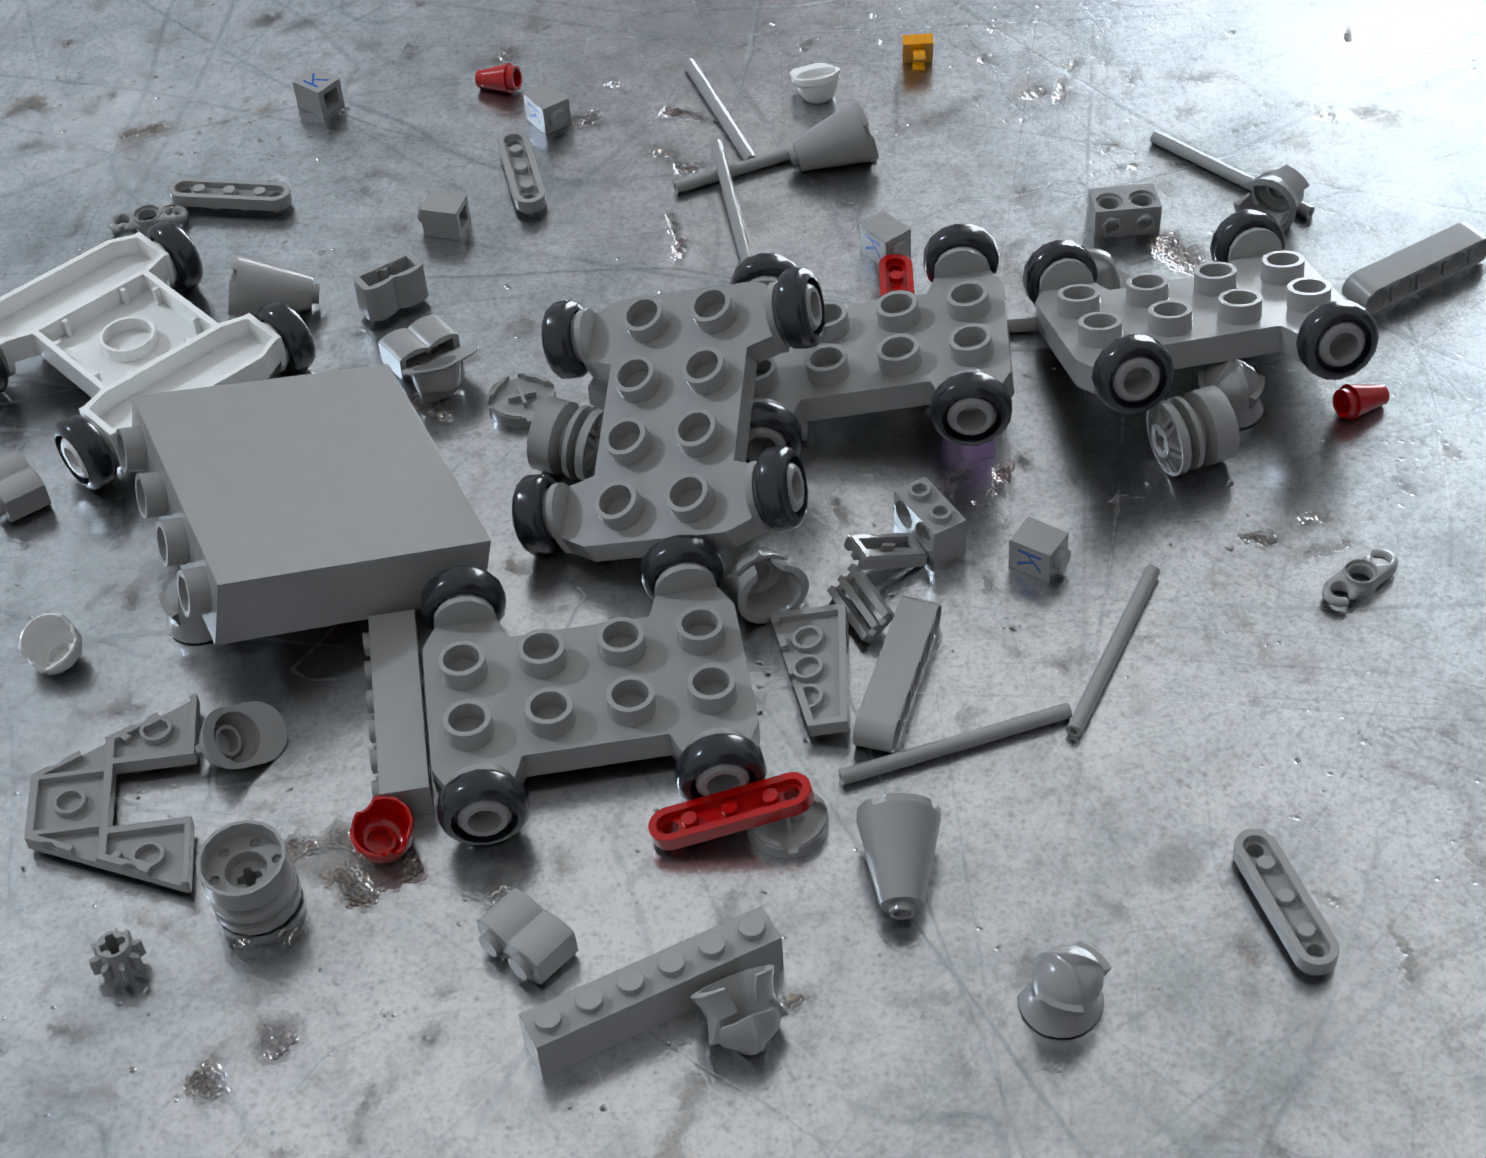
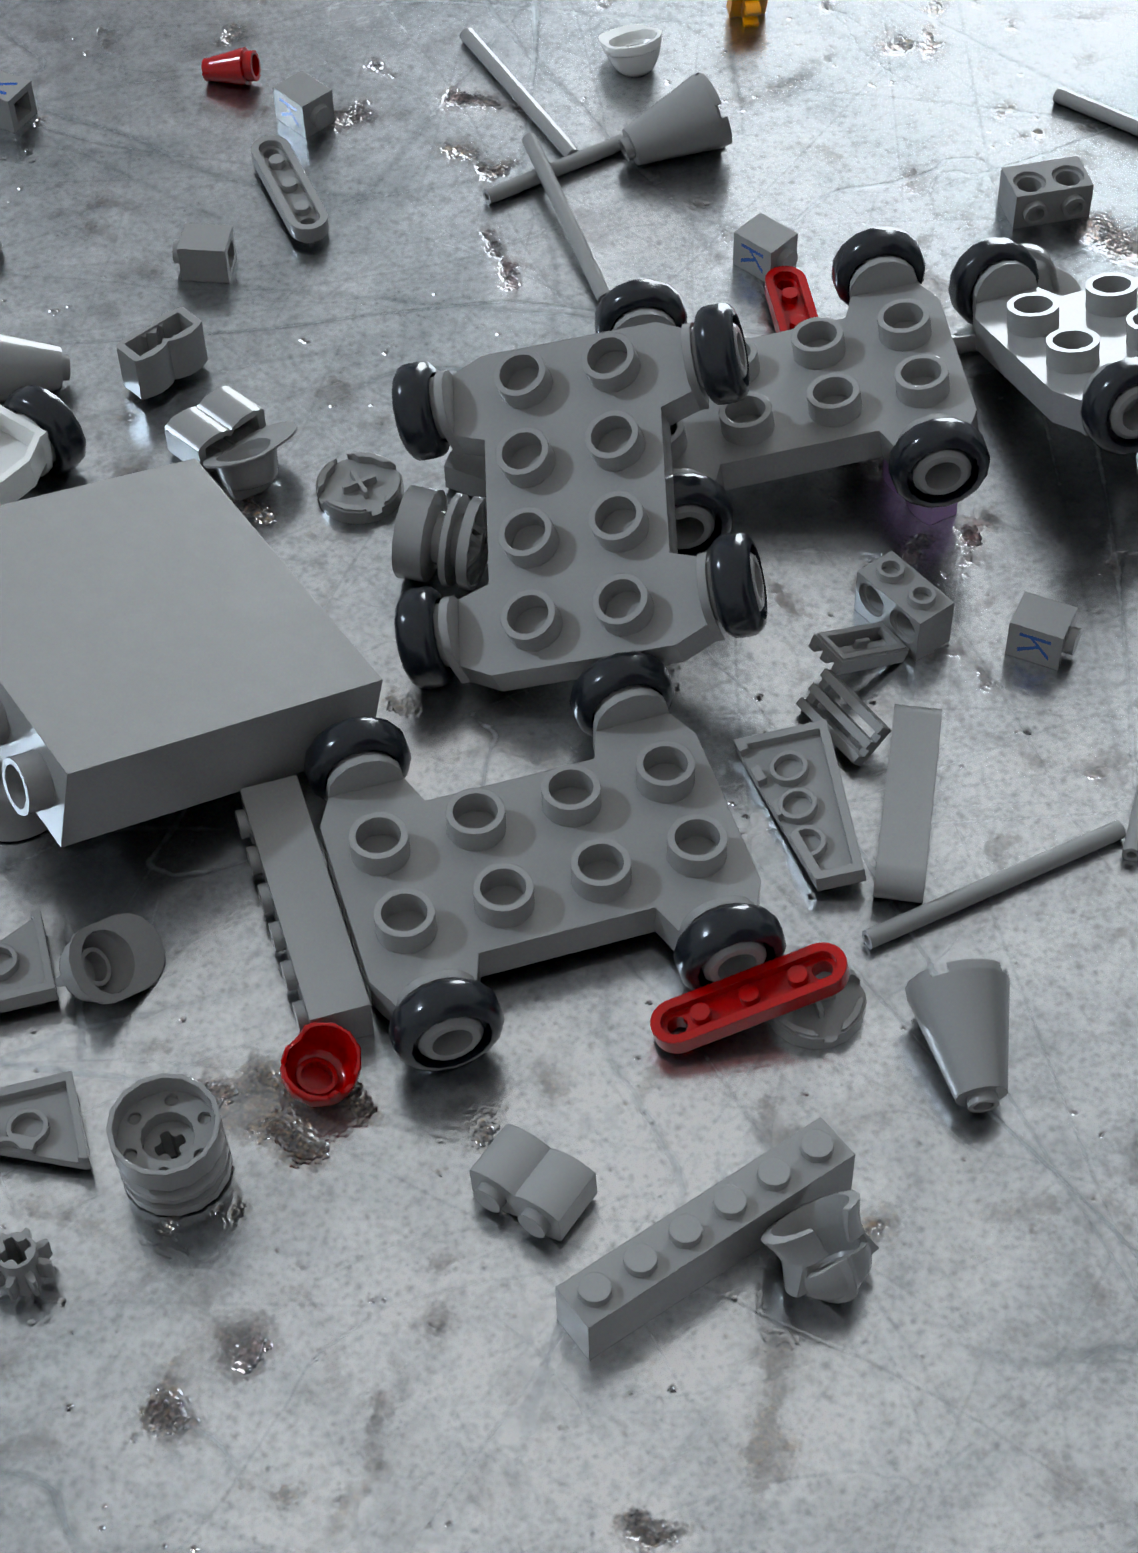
camera: 10 degrees left, 5 degrees up
light grey helmet [725,545,809,624] -> none

